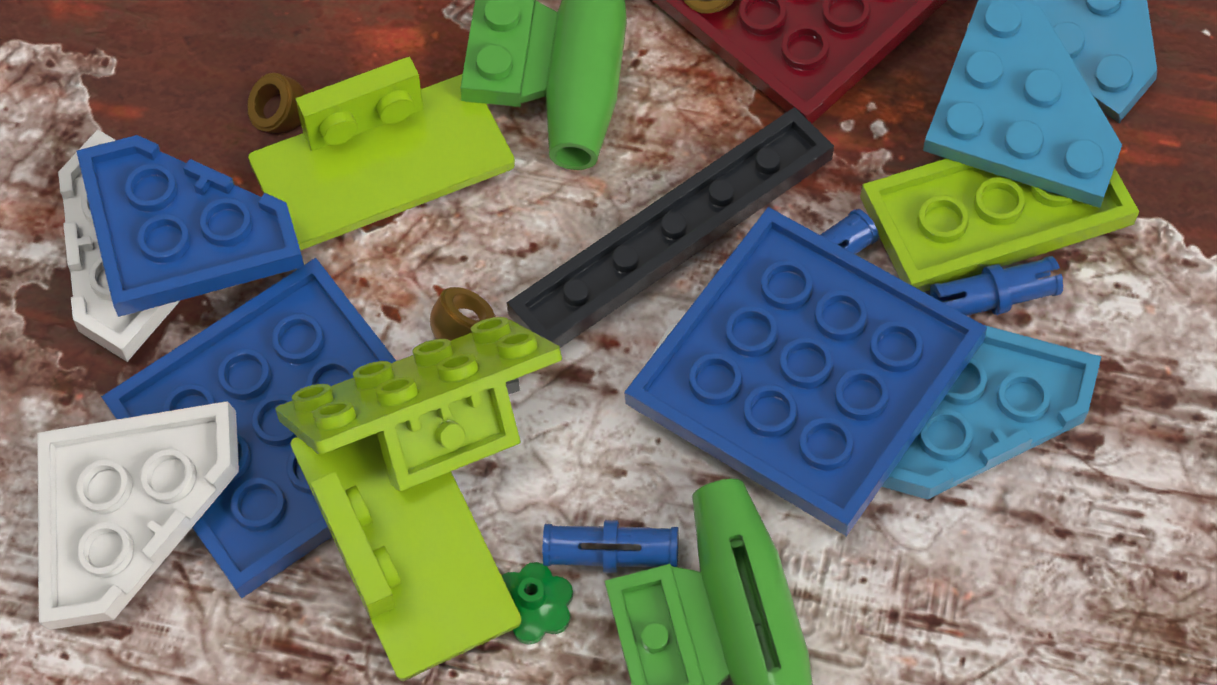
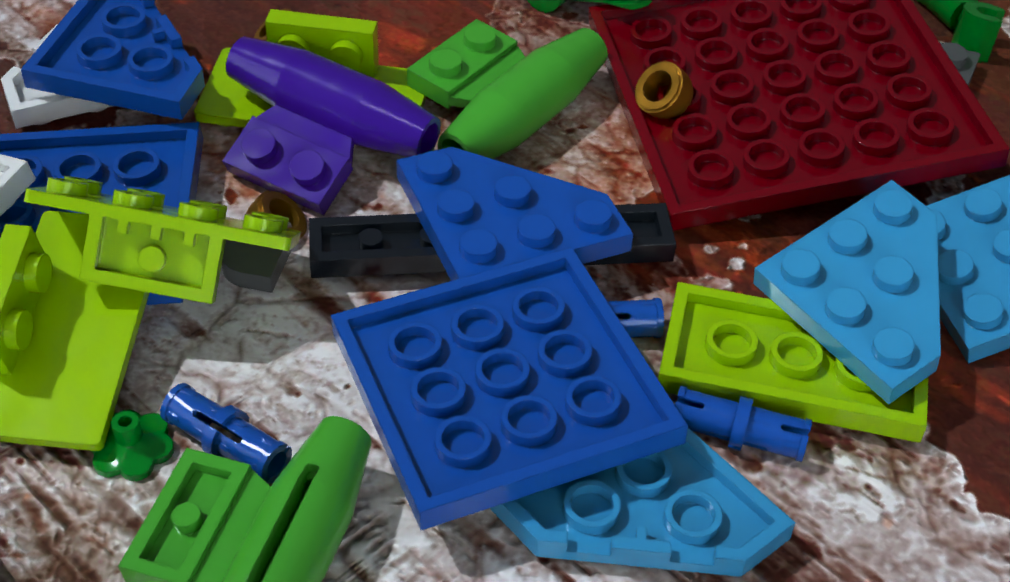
camera: 30 degrees right, 15 degrees down
none -> dark purple plate [222,36,441,216]
none -> blue plate [396,147,633,281]

